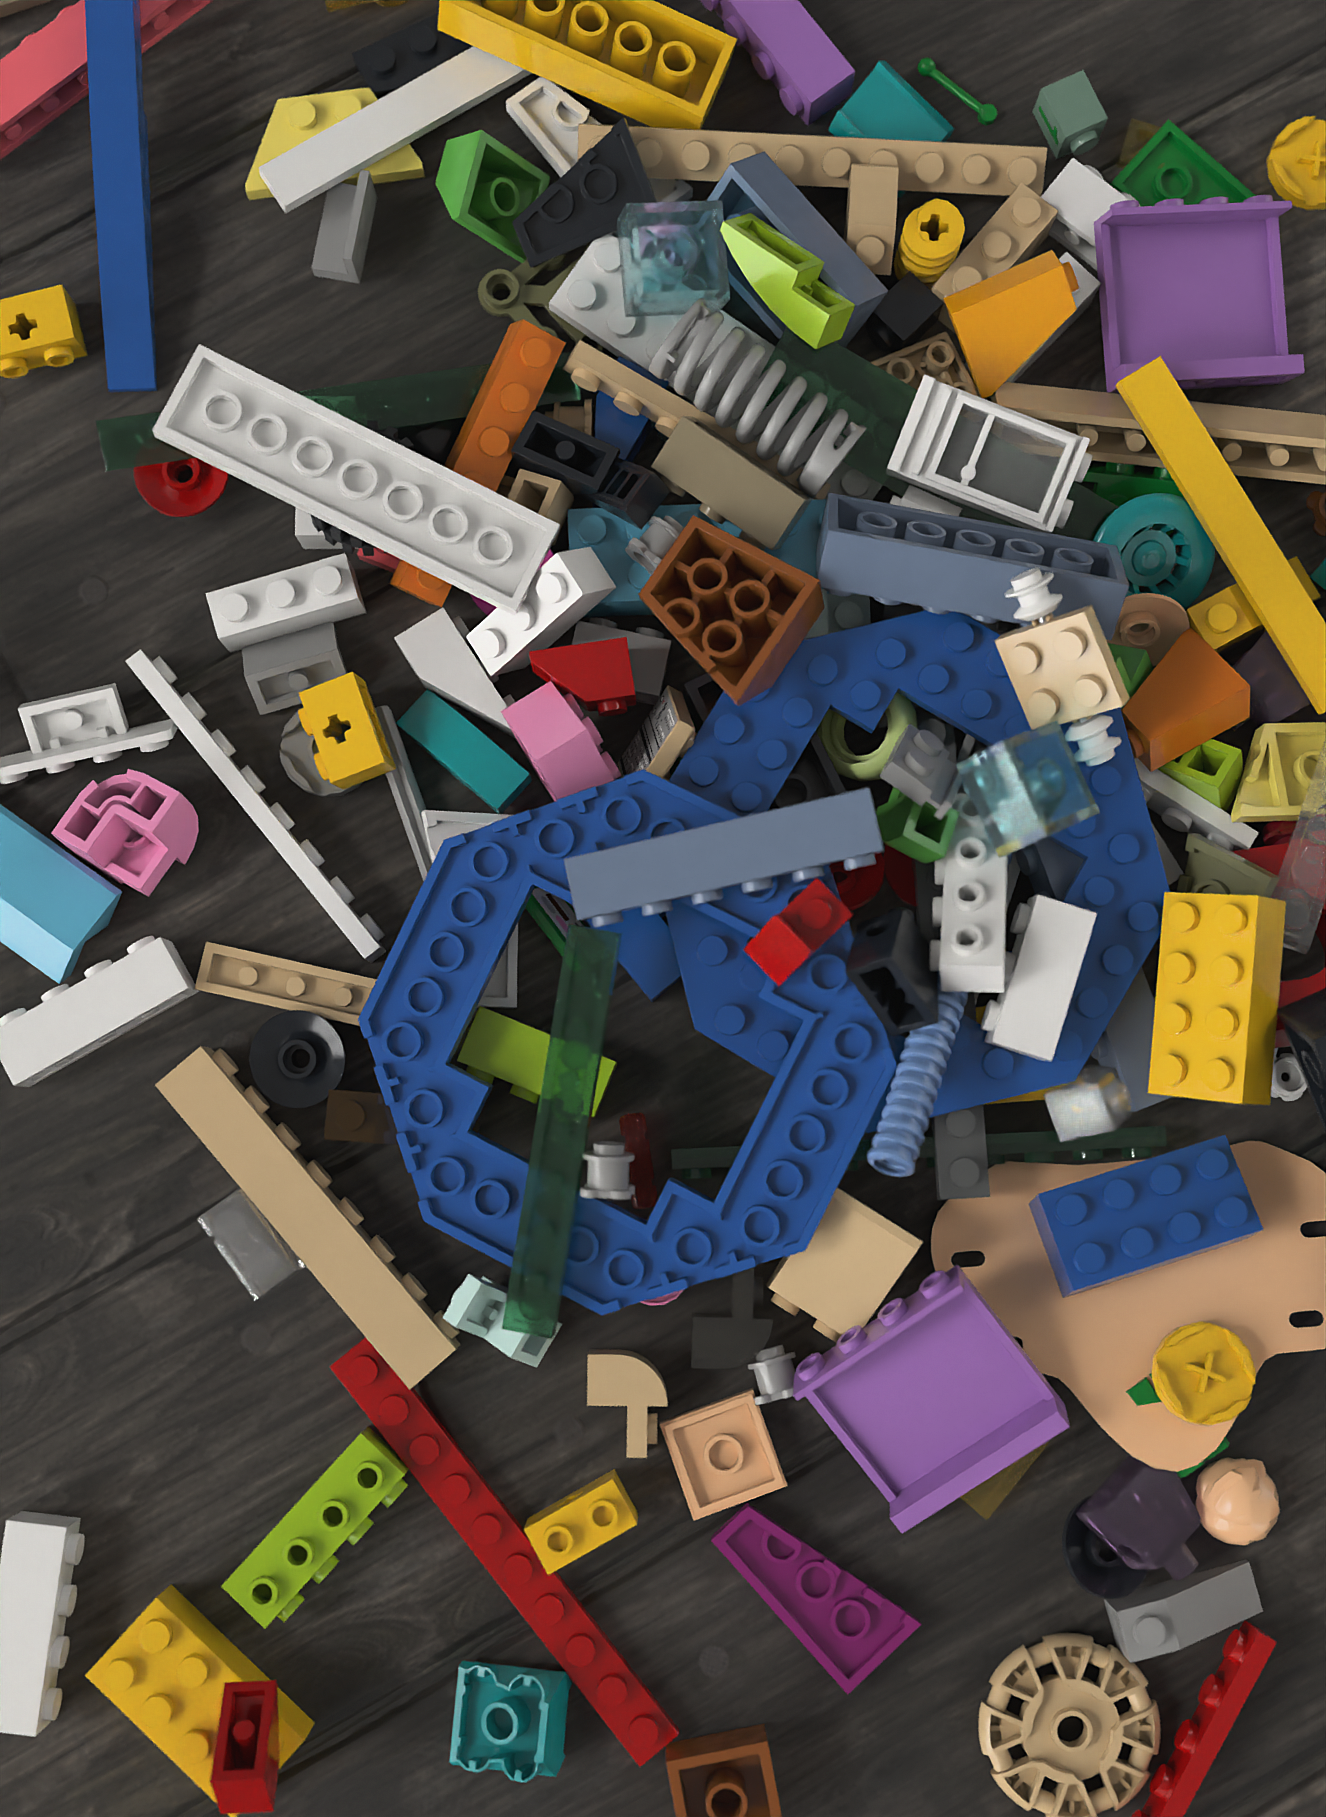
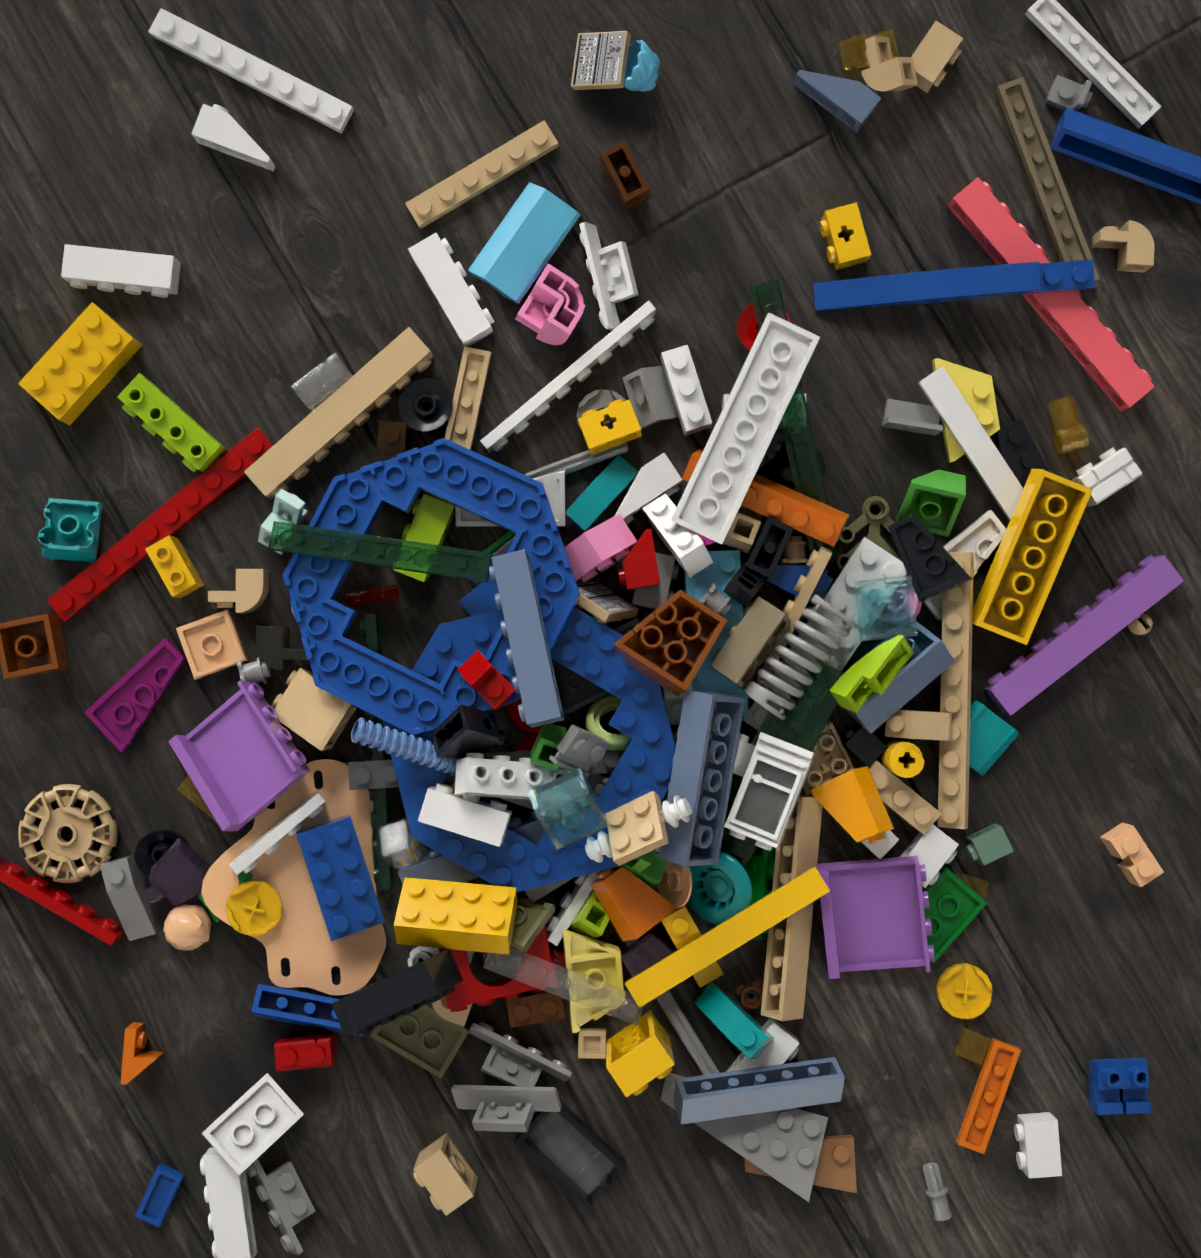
camera: 90 degrees right, 5 degrees up
red slope [210,1680,280,1814] -> none
light grey brick [580,1141,635,1200] -> none
green hinge [917,58,997,126] -> none
none -> white plate [230,790,325,875]

